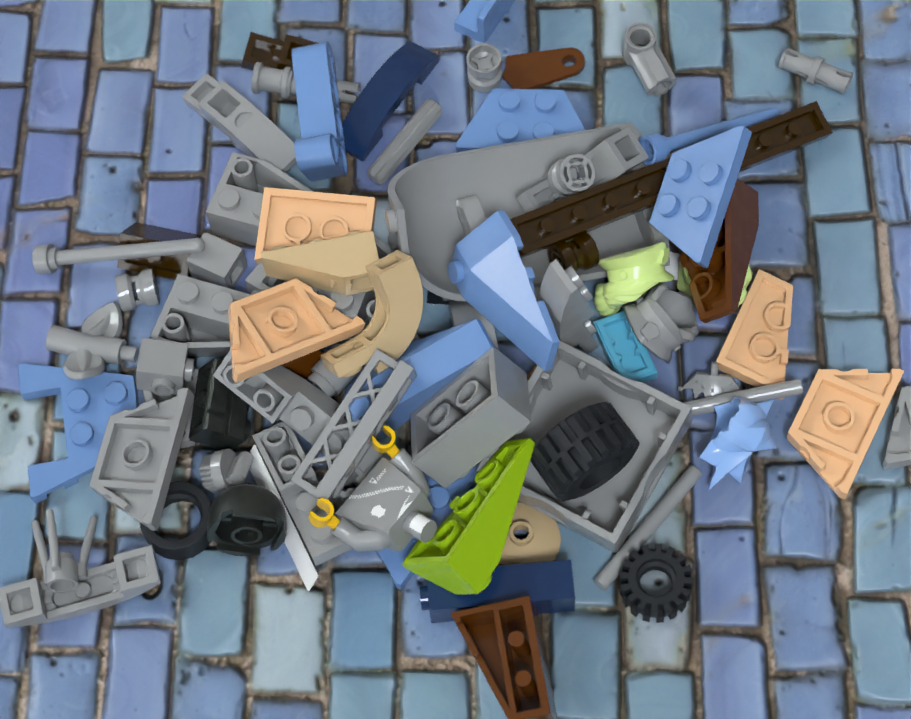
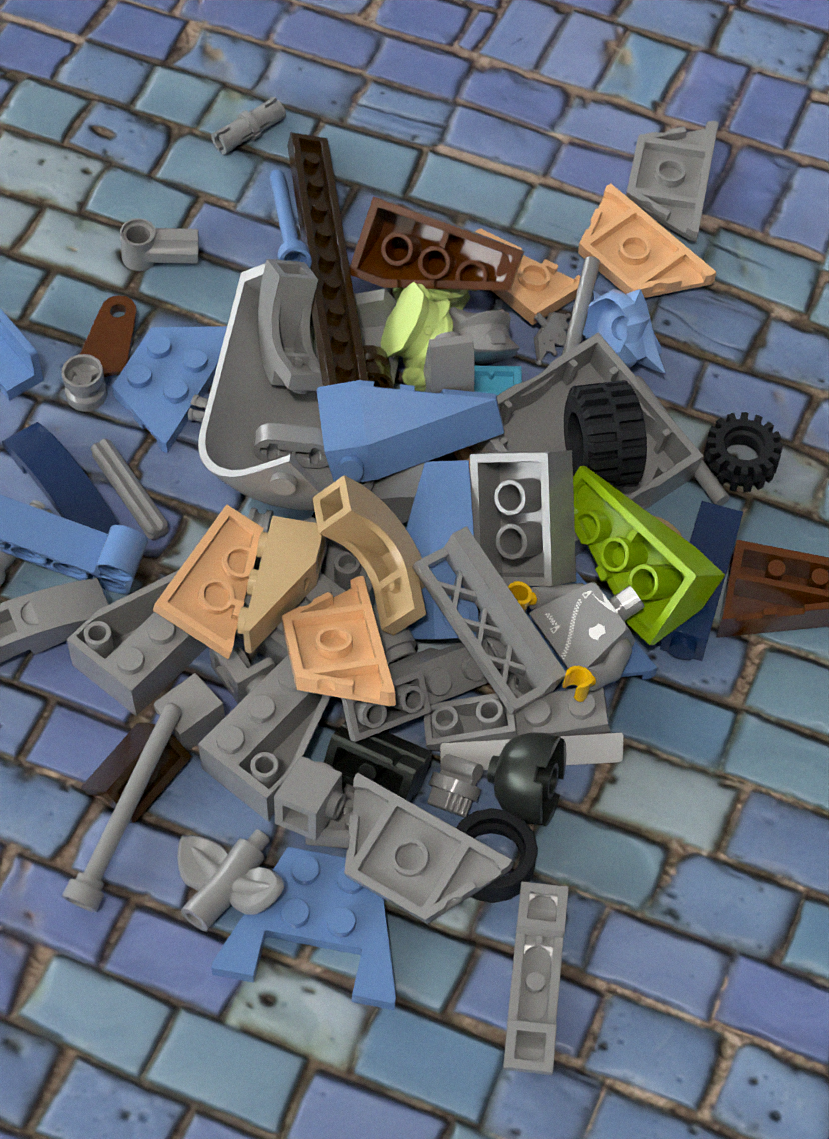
camera: 75 degrees left, 5 degrees down
light grey plant [31,509,97,593] -> none
light grey wheel [115,269,160,312] -> none
light grey wheel [548,154,595,196] -> none
medium blue wing [649,126,752,268] -> none

